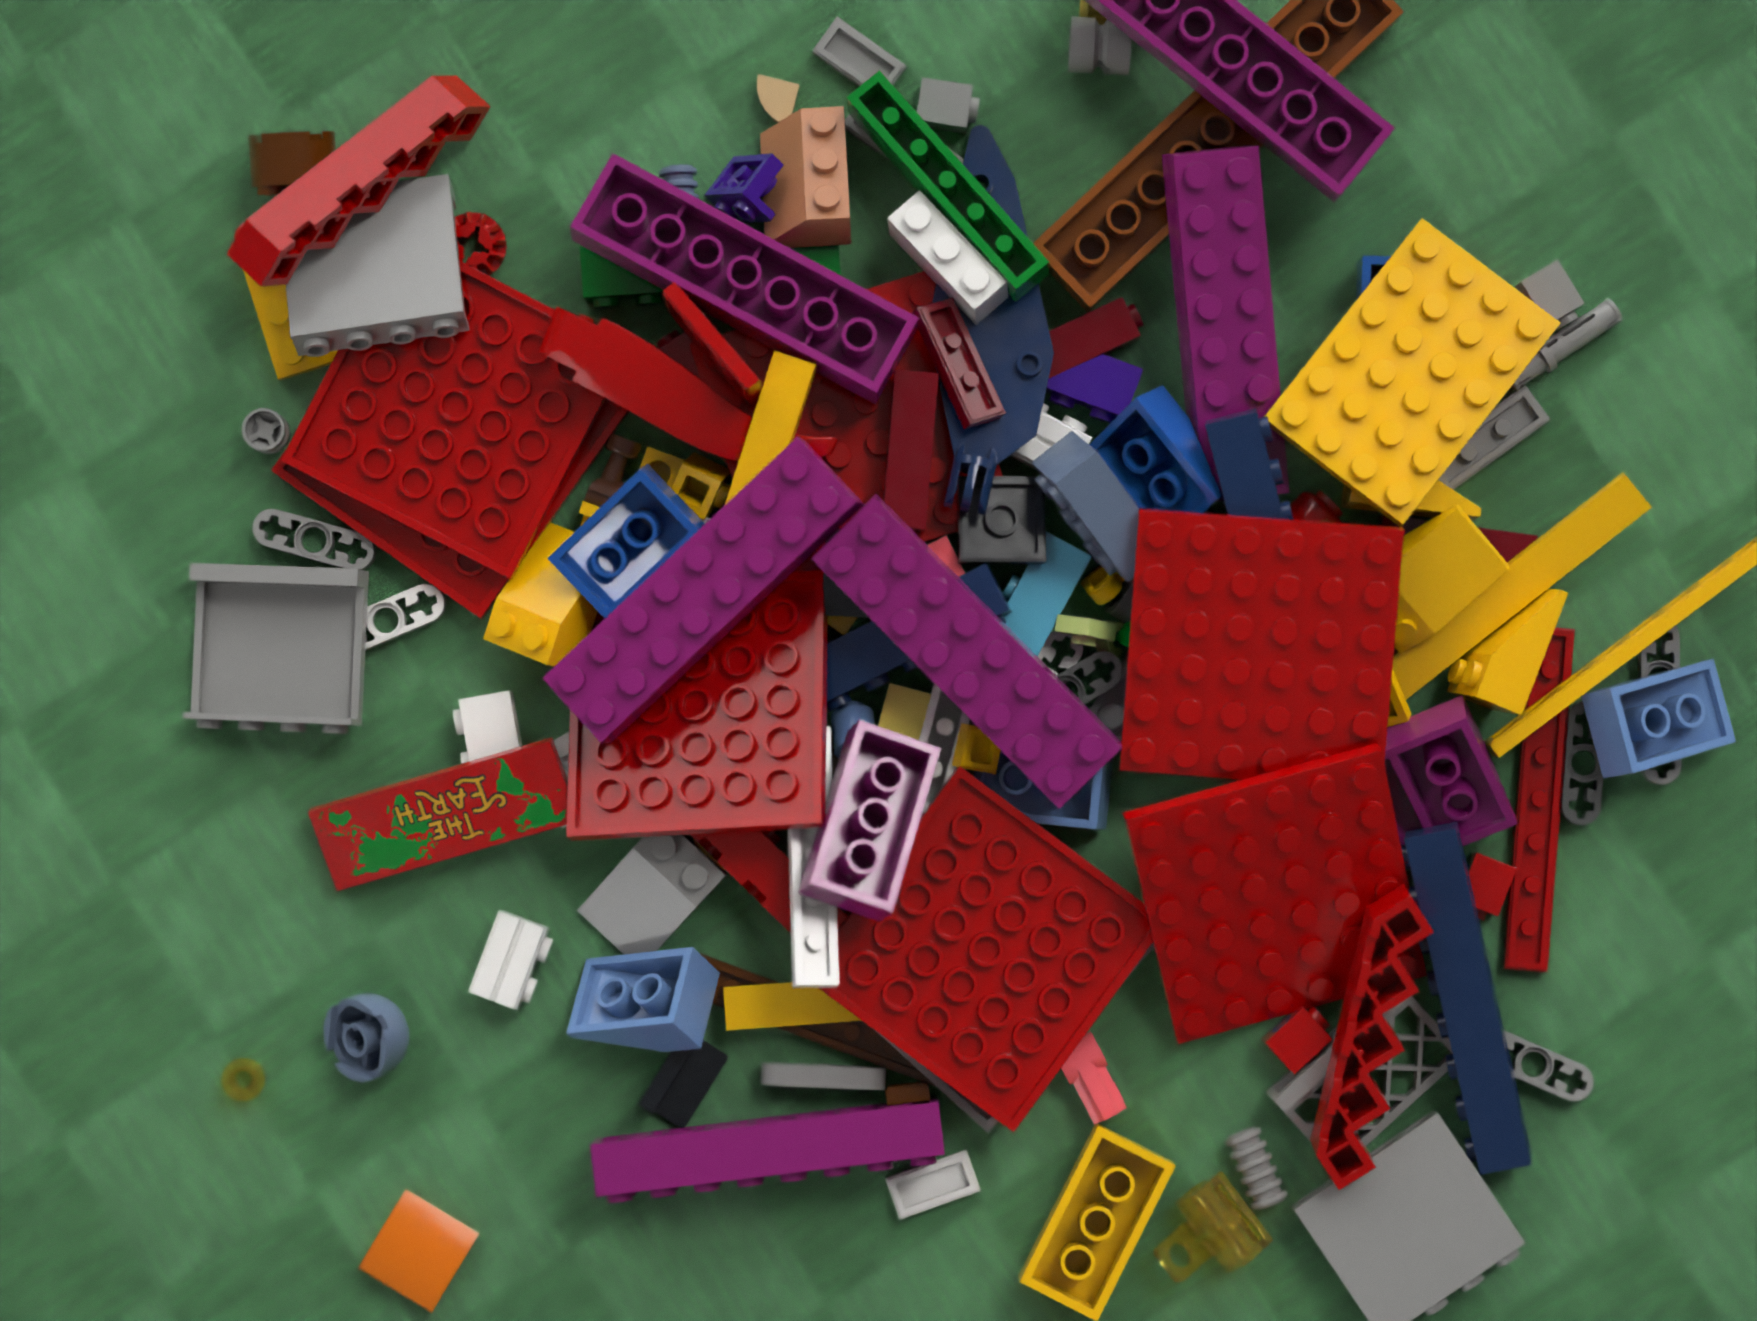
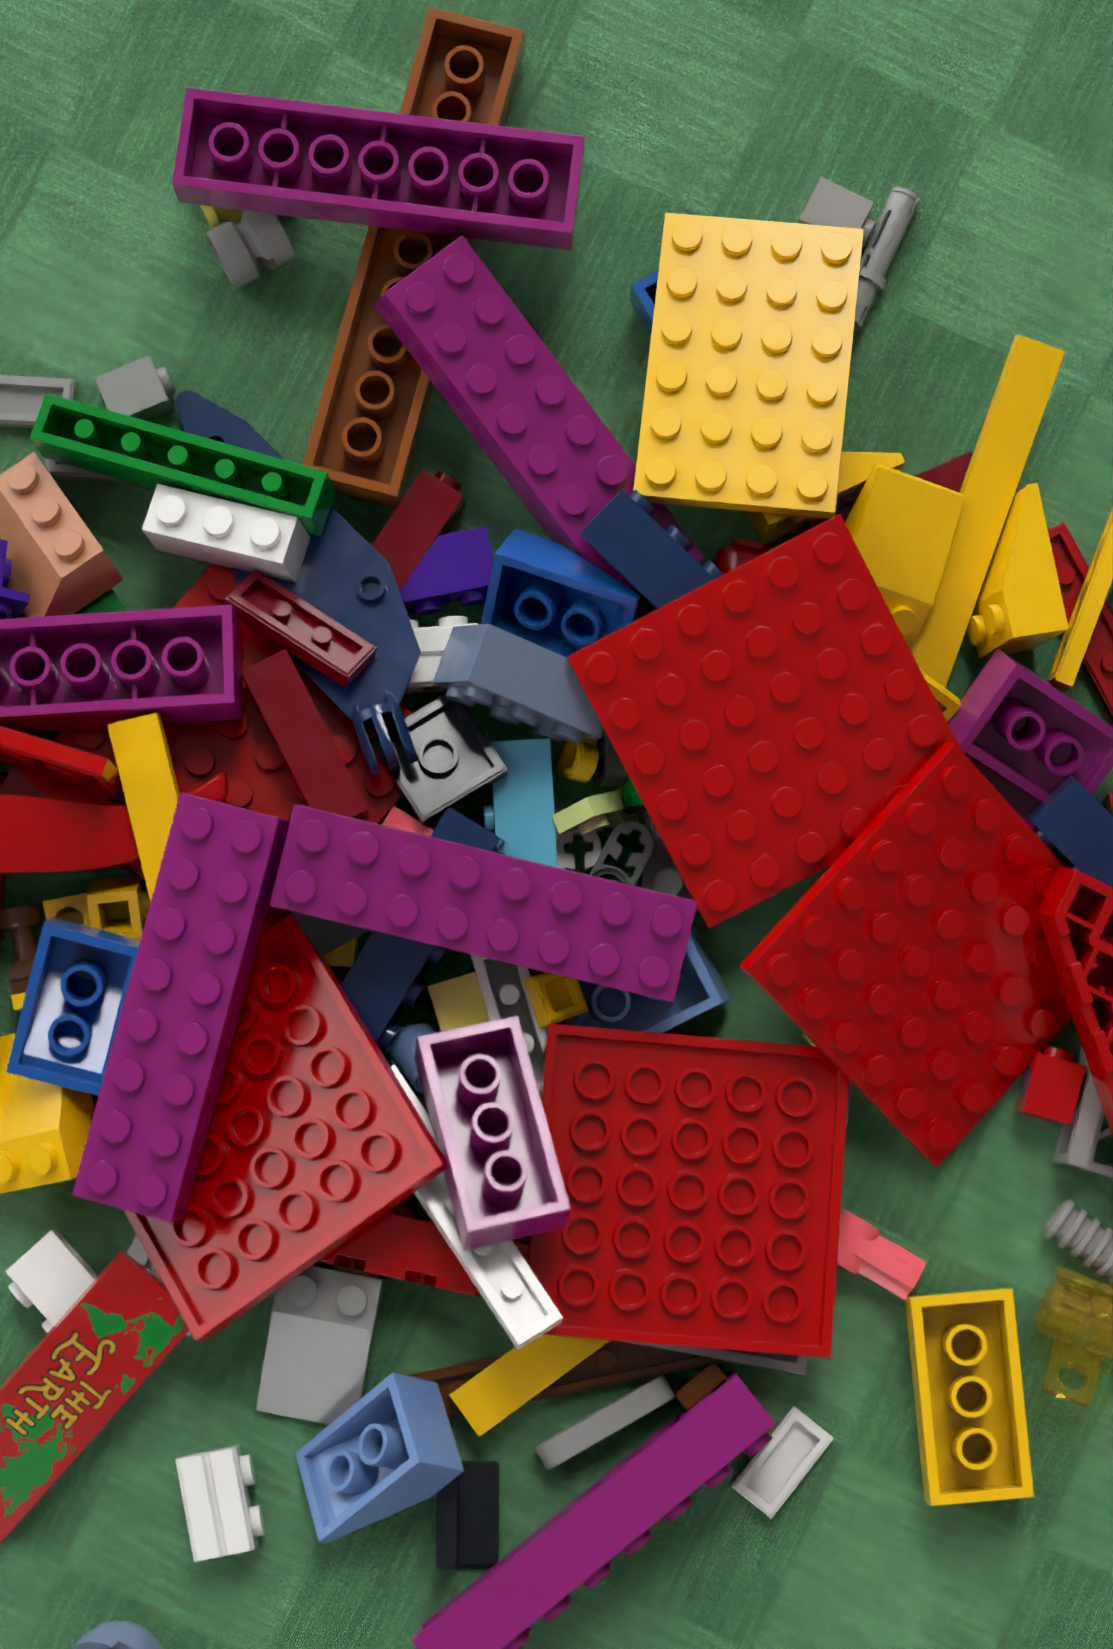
camera: 35 degrees left, 5 degrees down
light grey tile [1439,385,1551,490] -> none

